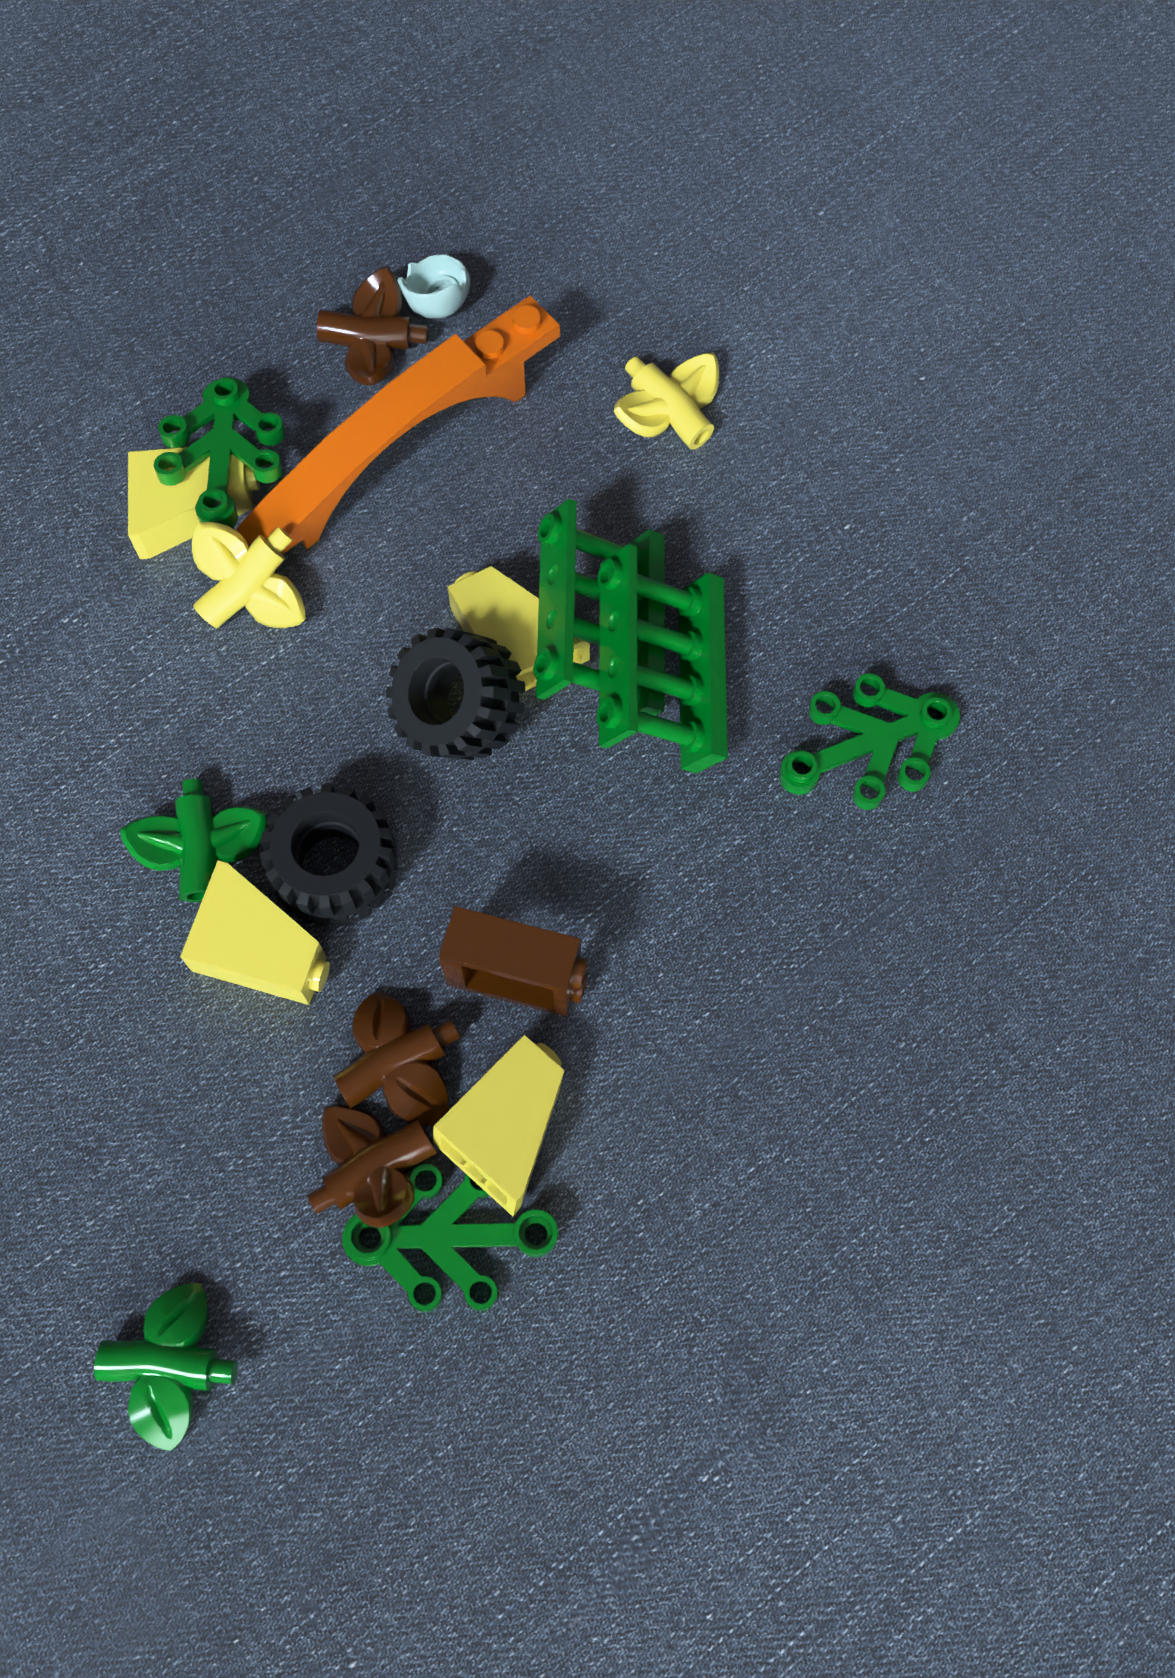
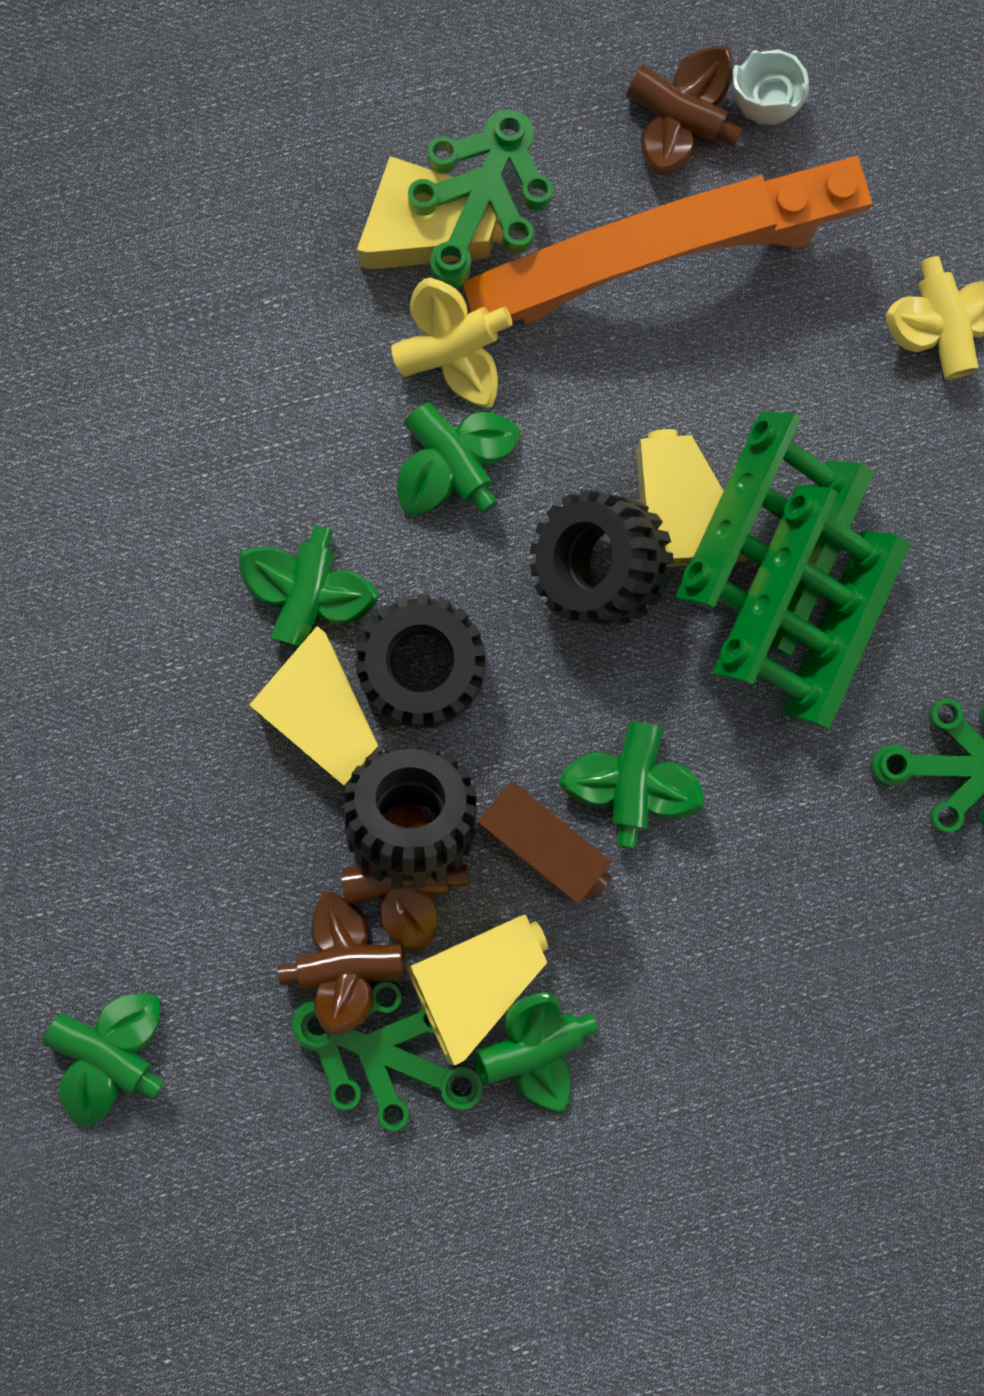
camera: 20 degrees right, 15 degrees up
none -> black tyre [344,743,477,888]
none -> green plant [397,403,520,514]
none -> green plant [473,992,598,1113]
none -> green plant [558,722,705,848]

